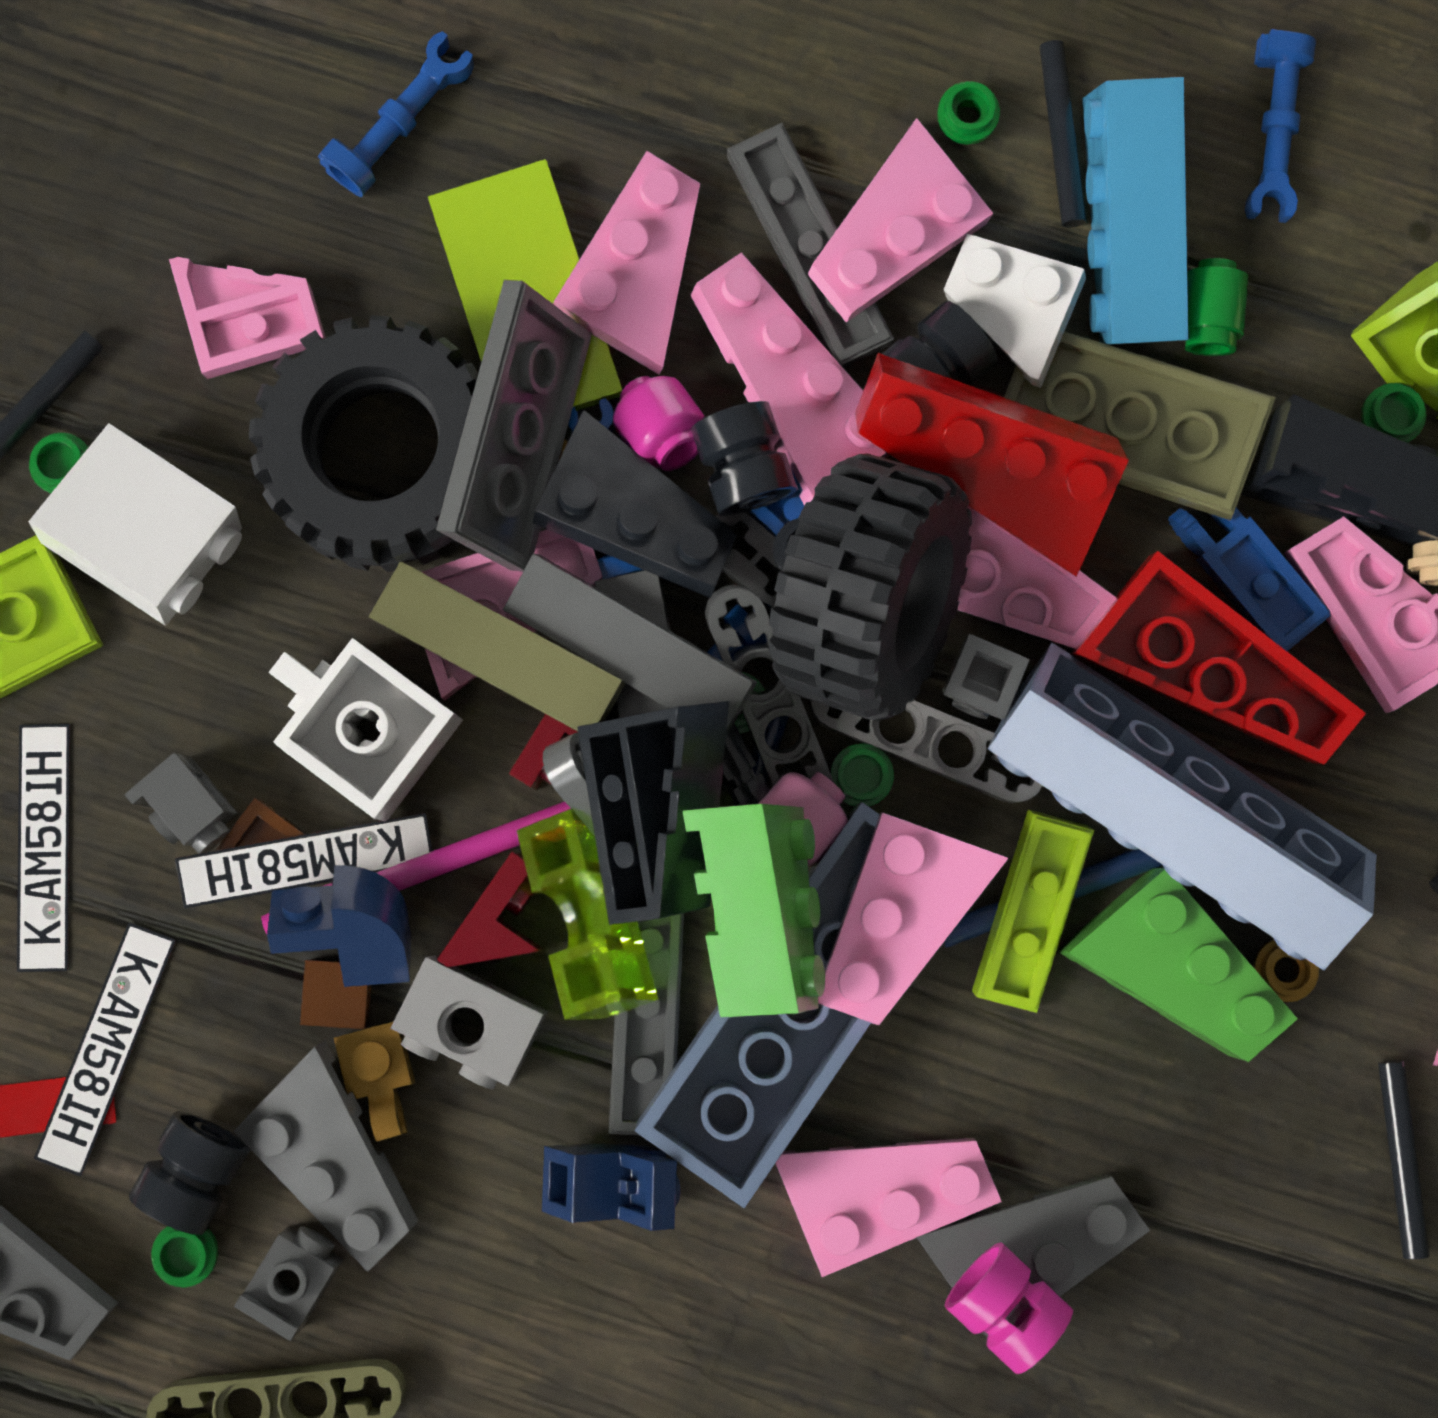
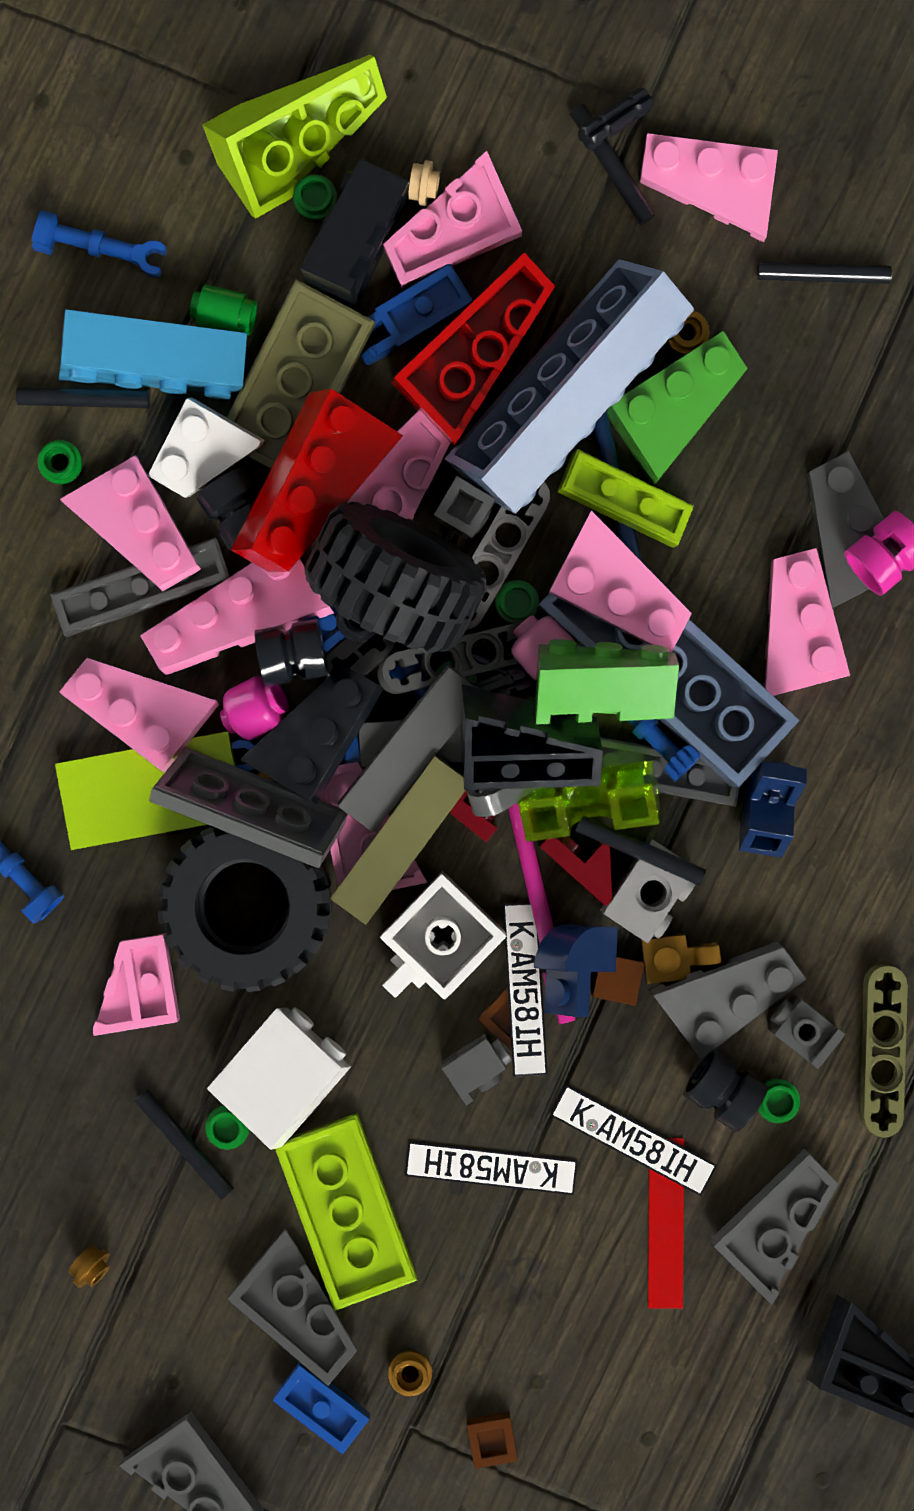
camera: 85 degrees left, 5 degrees up
none -> black bar [576,815,706,886]
none -> blue piece [627,719,701,782]

